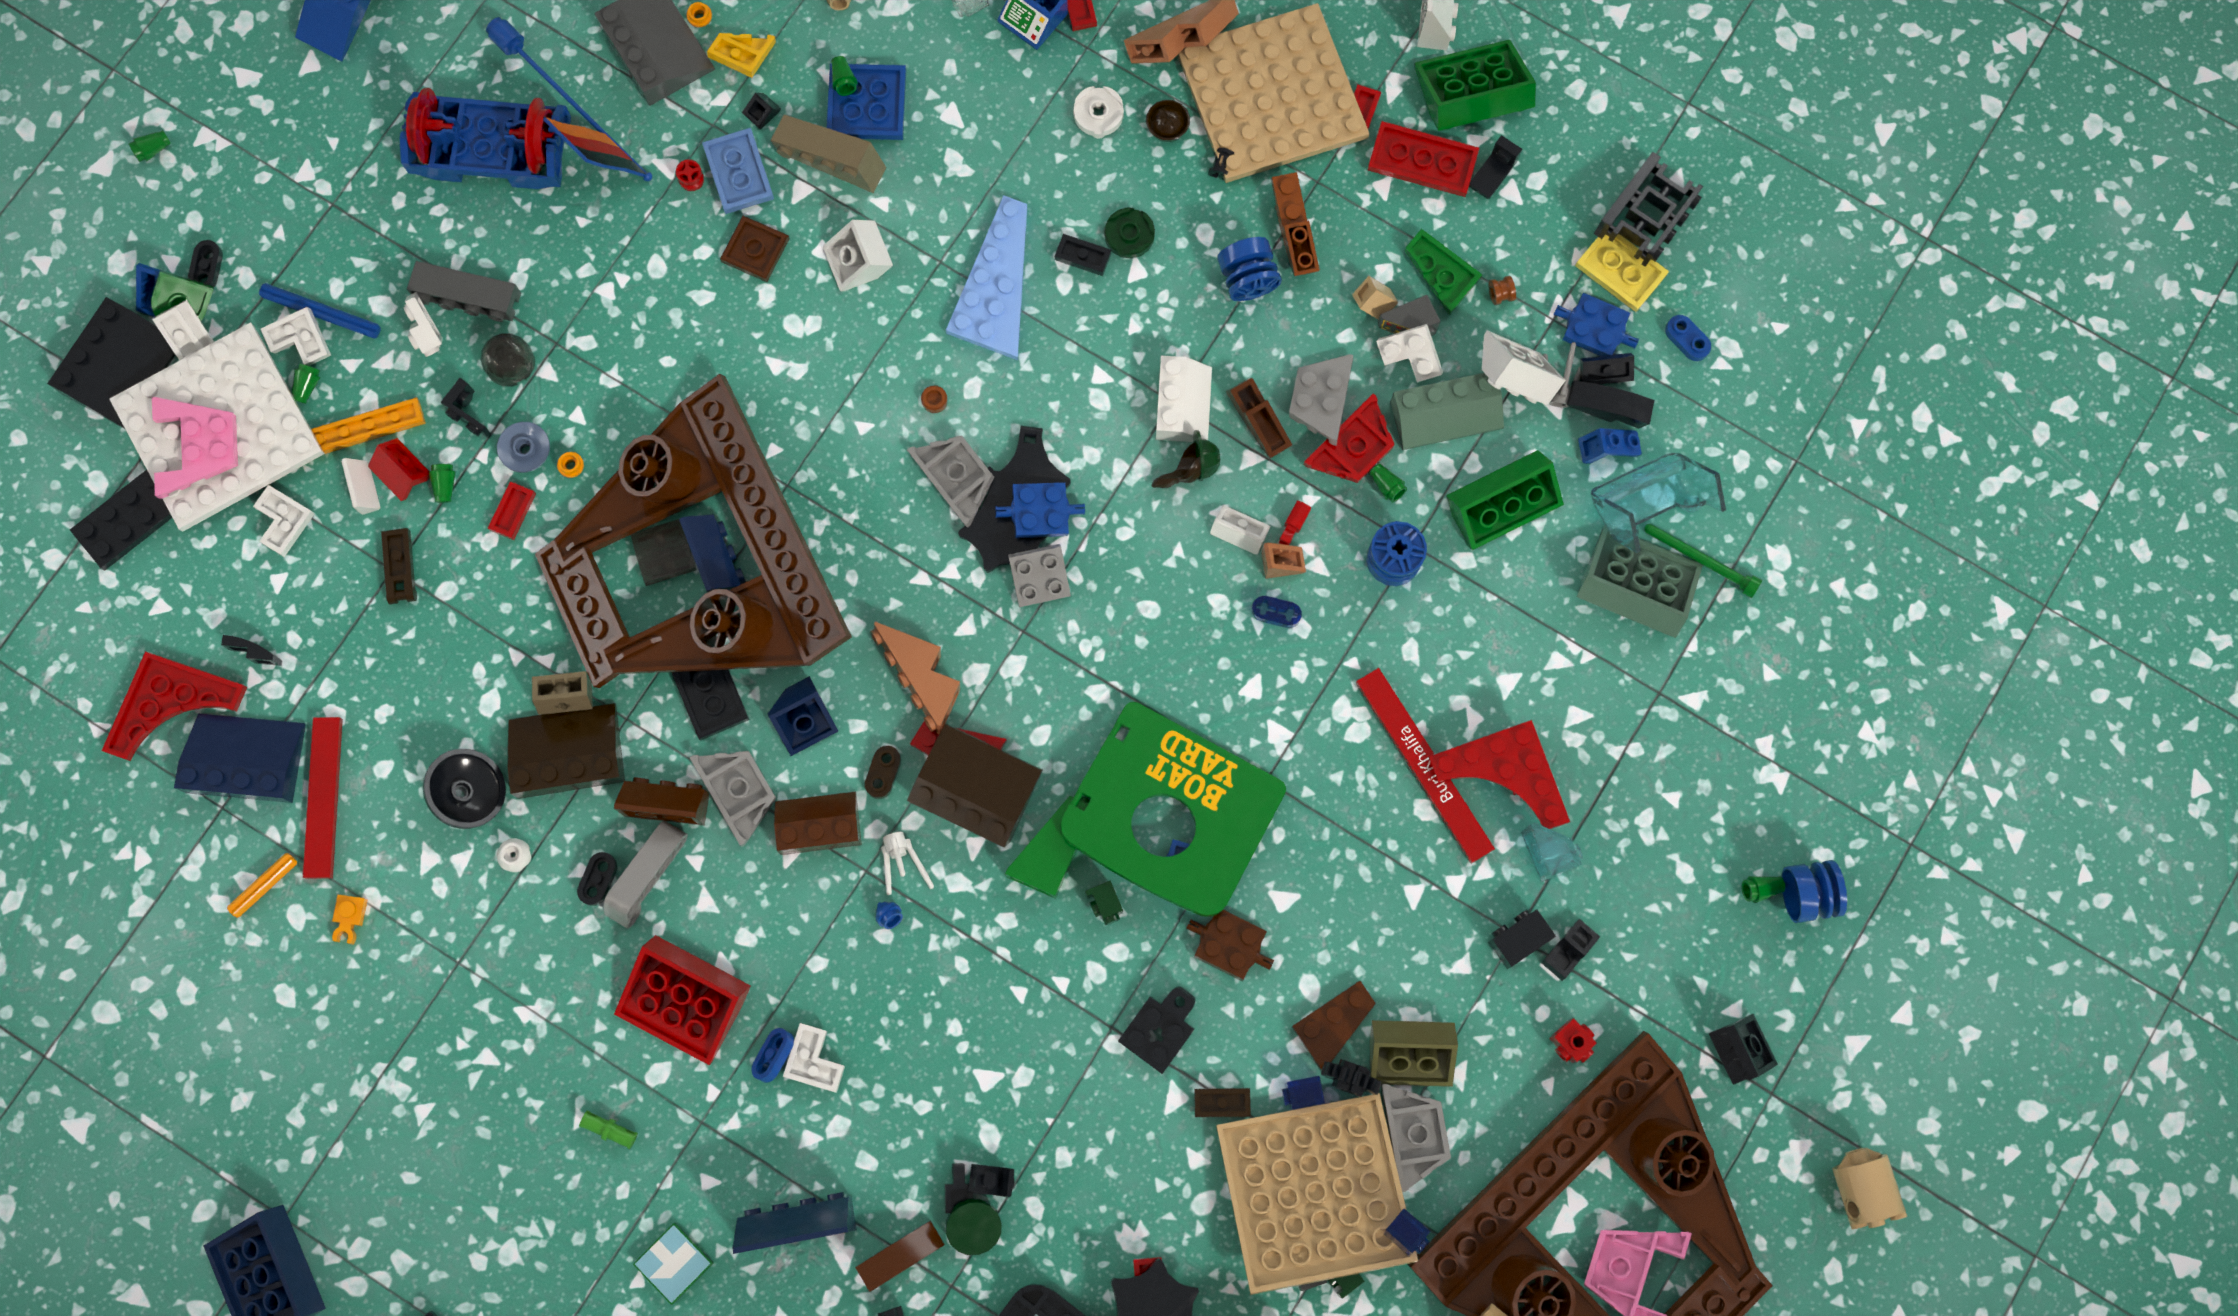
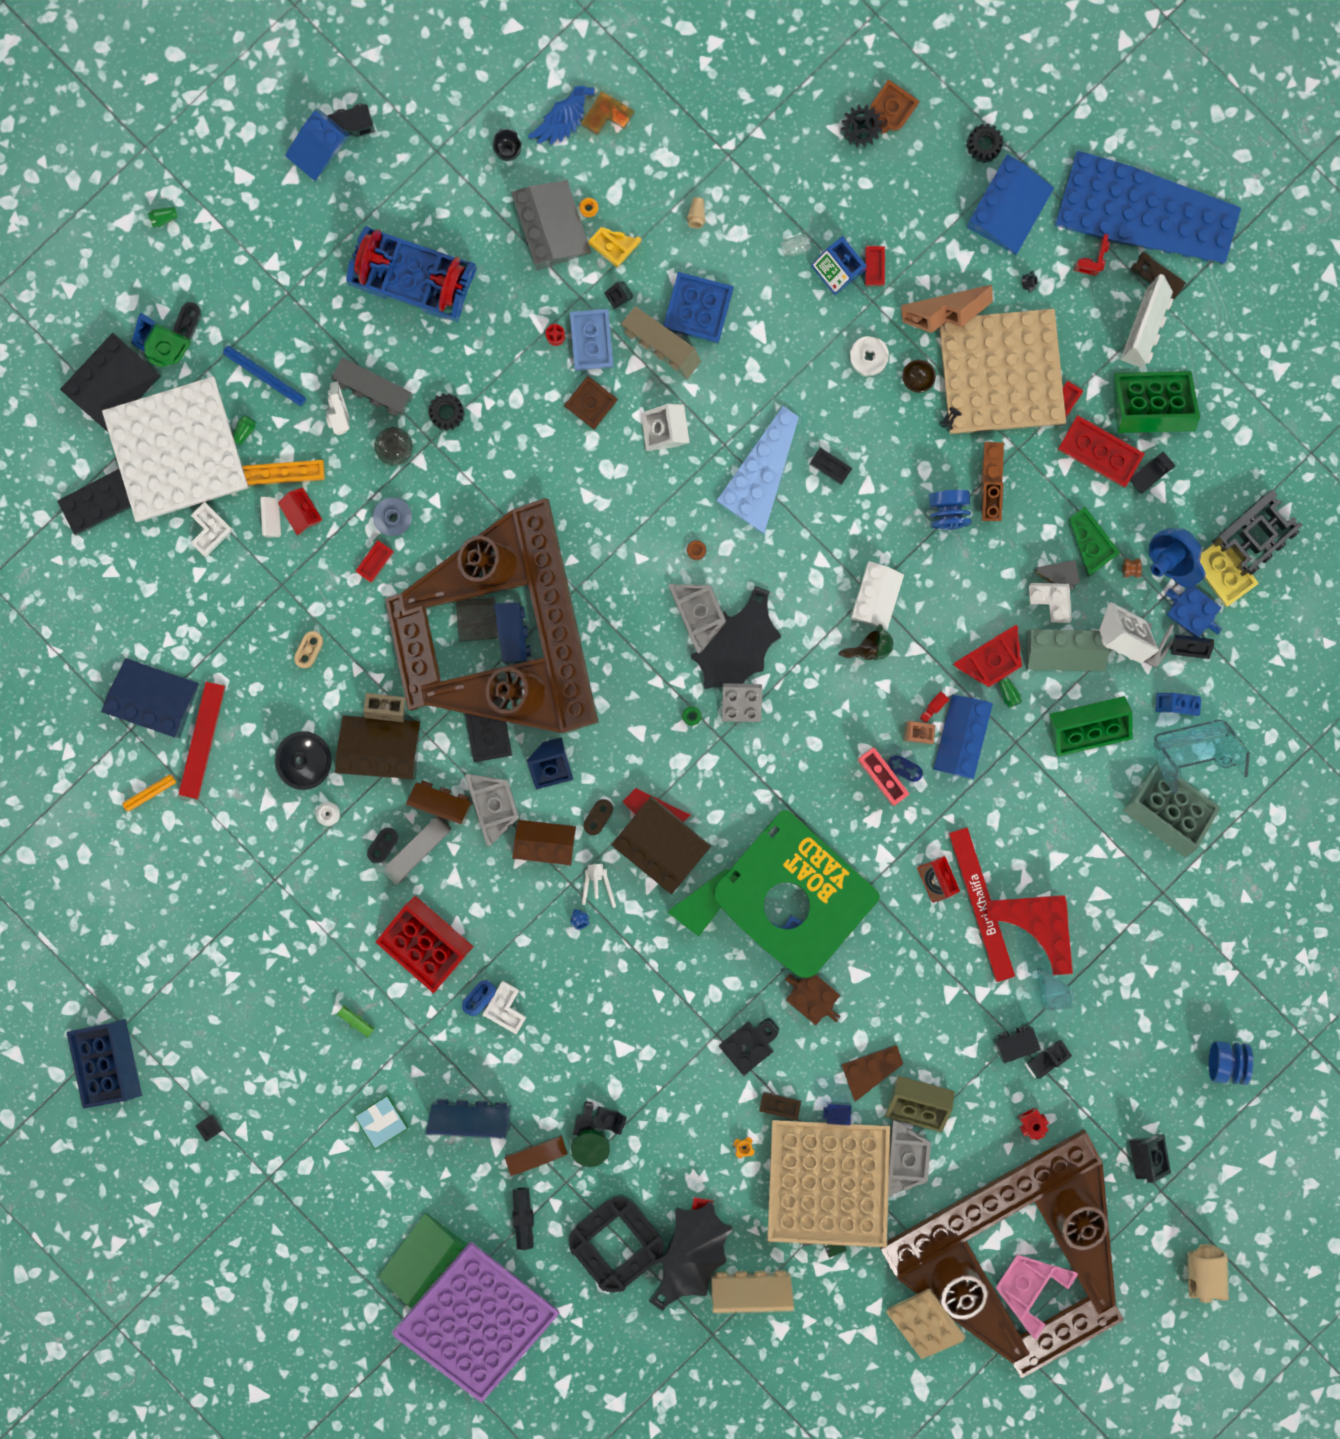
camera: 15 degrees right, 10 degrees up
red plate [102,651,247,761] -> none
white plate [152,300,214,360] -> none
bright pink wing [152,397,238,499] -> none
black slope [221,635,282,666] -> none
white plate [261,307,331,366] -> none
light orange plate [332,894,368,944] -> none
dark brown plate [381,528,417,605] -> none
green cone [429,464,456,503] -> none
black bracket [441,378,491,438] -> none
flag [486,17,652,181] -> none
light orange plate [557,452,584,478] -> none
green cone [831,56,858,96] -> none
nougat slope [870,622,960,735] -> none
blue plate [995,483,1085,538] -> none
dark green brick [1085,880,1123,926] -> none
dark green tile [1104,207,1155,259] -> none
white slope [1210,505,1271,555] -> none
reddish brown slope [1226,377,1292,458] -> none
light grey wing [1289,354,1353,446] -> none
black gear [1321,1059,1382,1097] -> none
tan panel [1352,276,1398,320] -> none
blue wheel [1366,521,1427,586] -> none
clear blue brick [1384,1209,1431,1257] -> none
black slope [1567,381,1655,429] -> none
green piece [1644,524,1762,598] -> none
blue plate [1665,315,1711,361] -> none
green cone [1741,876,1785,903] -> none
none -> tan plate [294,631,324,669]
none -> black tyre [428,394,465,431]
none -> green plate [682,706,701,726]
none -> light orange plate [733,1137,755,1158]
none -> coral brick [856,747,909,806]
none -> panel [917,856,960,903]
none -> blue slope [933,694,993,779]
none -> blue piece [1149,528,1206,588]

